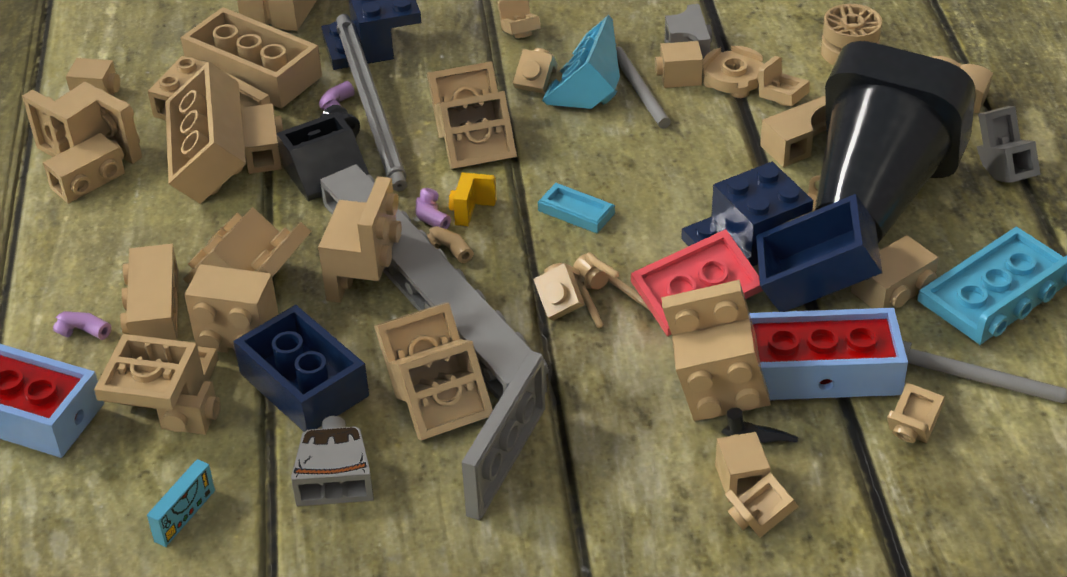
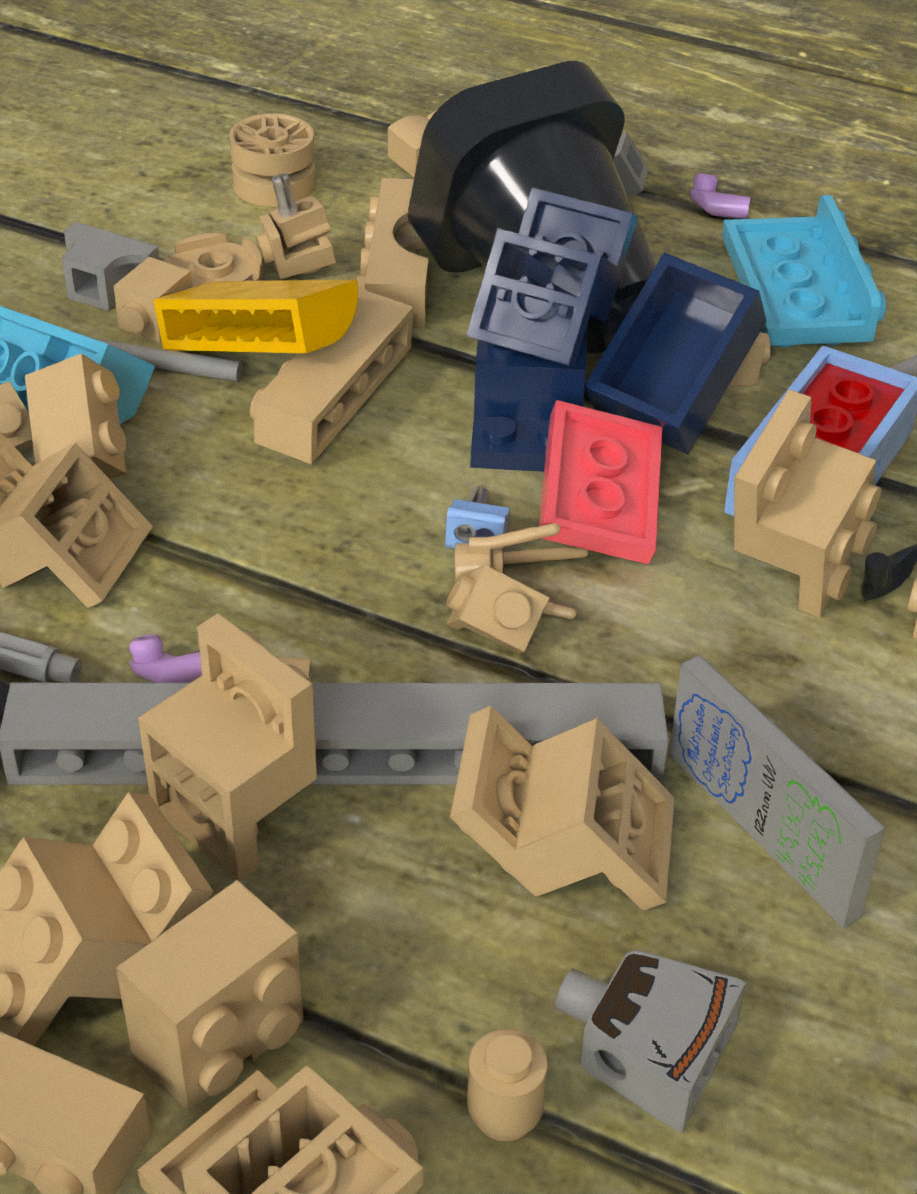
camera: 60 degrees left, 0 degrees up
dark blue brick [233,305,370,432] -> none
yellow bracket [449,172,497,227] -> none
medium azure tile [538,183,615,234] -> none
none -> tan piece [25,353,126,479]
none -> yellow brick [153,279,358,353]
none -> tan brick [250,288,413,465]
none -> tan piece [268,173,330,249]
none -> light blue piece [445,486,510,550]
none -> dark blue bracket [466,187,638,368]
none -> tan brick [467,1029,547,1141]
none -> lavender arm [690,173,751,219]

